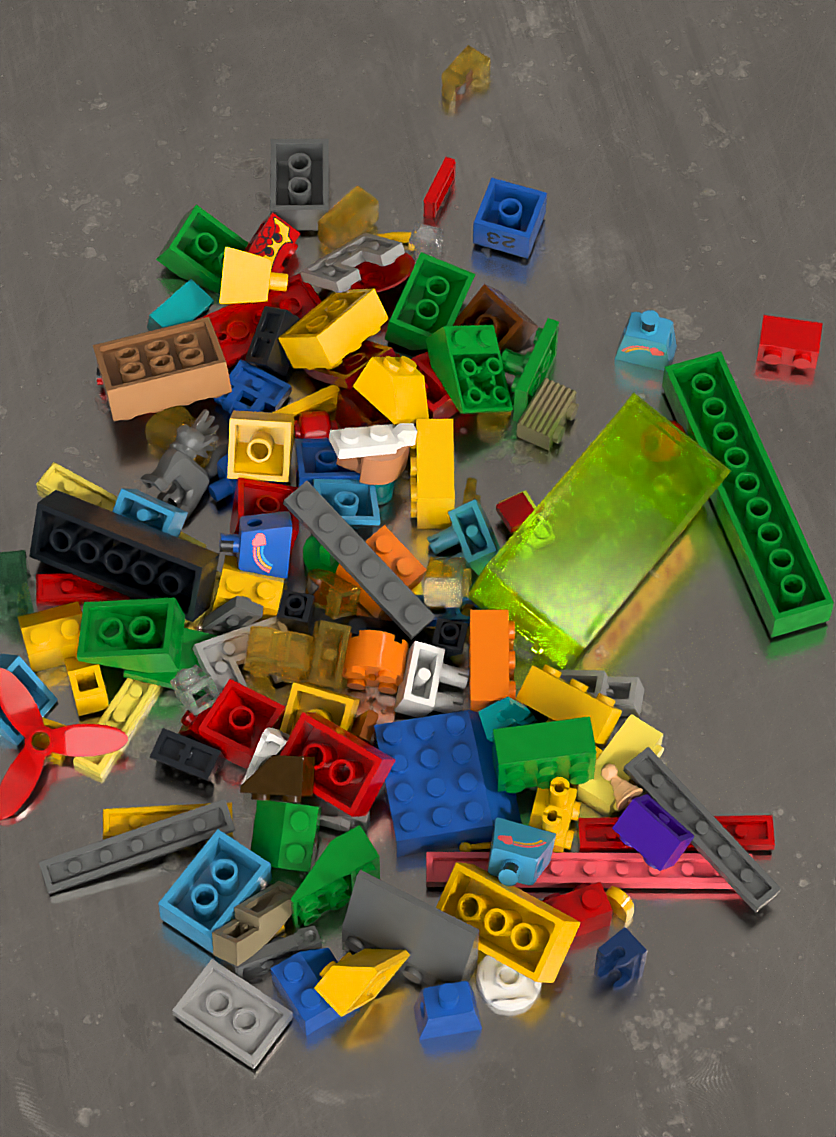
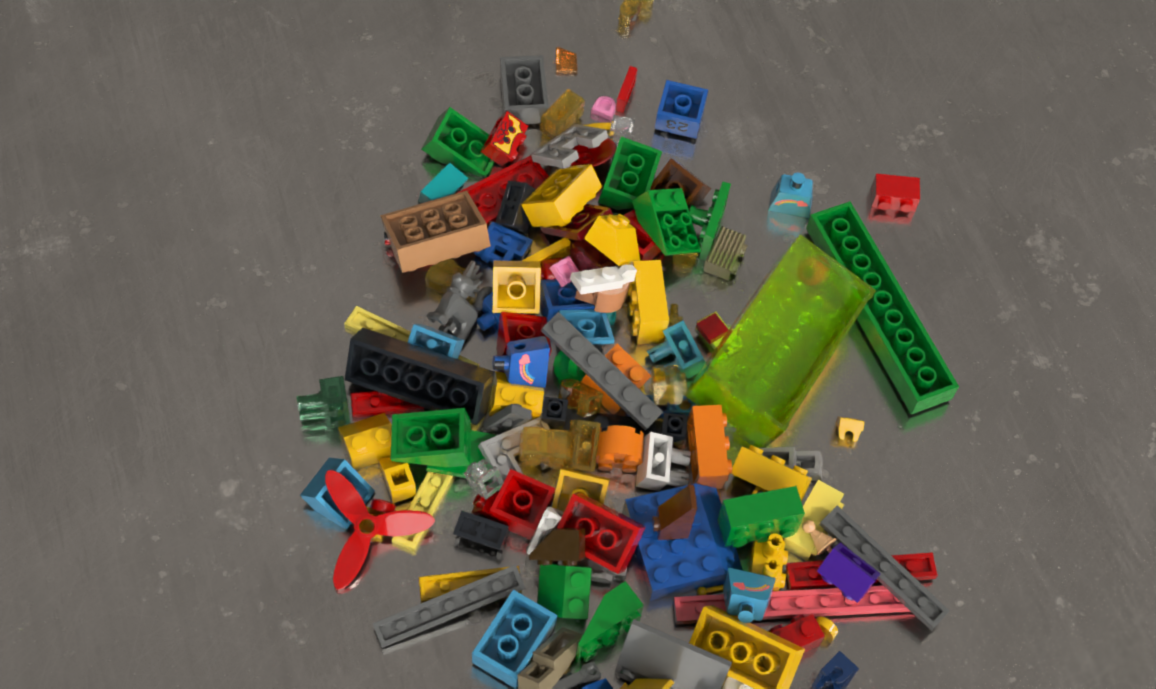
camera: 10 degrees left, 0 degrees up
yellow torso [219,247,288,305] -> none
dark orange tile [350,709,379,743] -> none
teal hinge [478,696,538,743] -> none
none -> red tile [370,498,396,513]
none -> bright pink tile [549,256,579,287]
none -> clear orange slope [555,47,577,73]
none -> bright pink tile [591,96,616,121]
none -> reddish brown slope [652,485,697,540]
none -> yellow tile [836,416,864,442]

